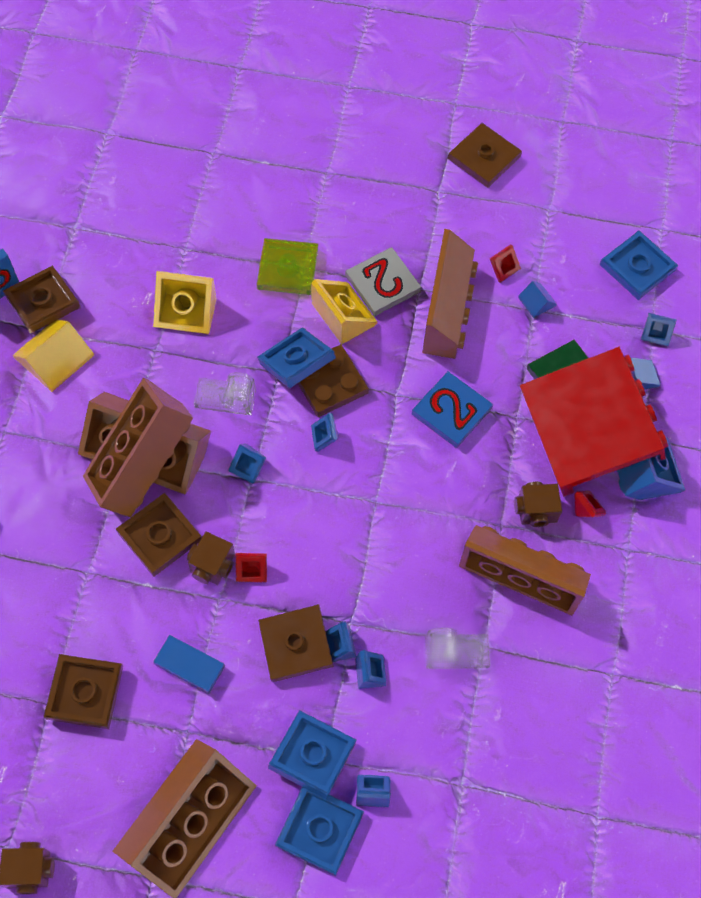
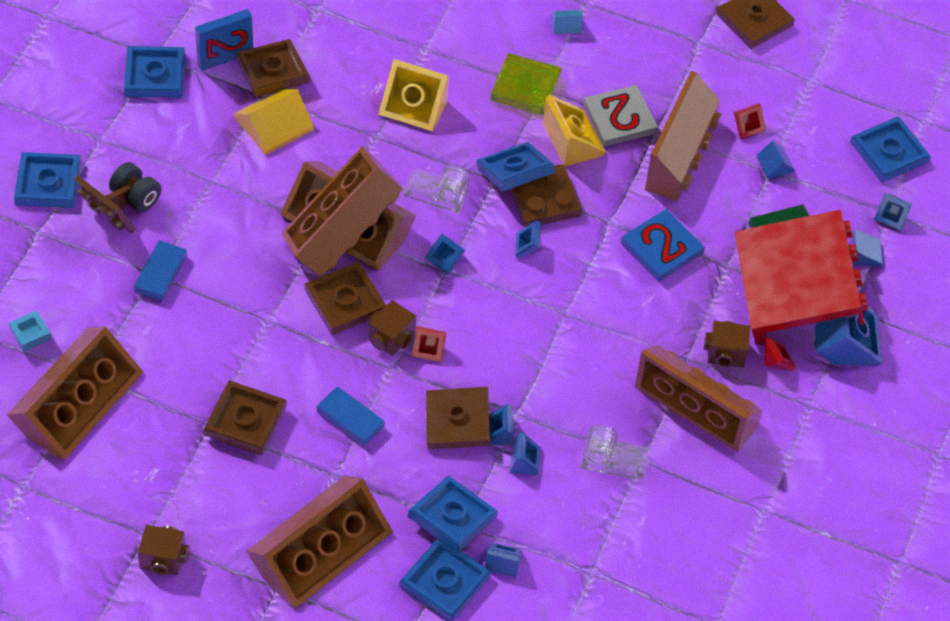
camera: 10 degrees right, 10 degrees down
none -> dark azure slope [551,10,583,34]

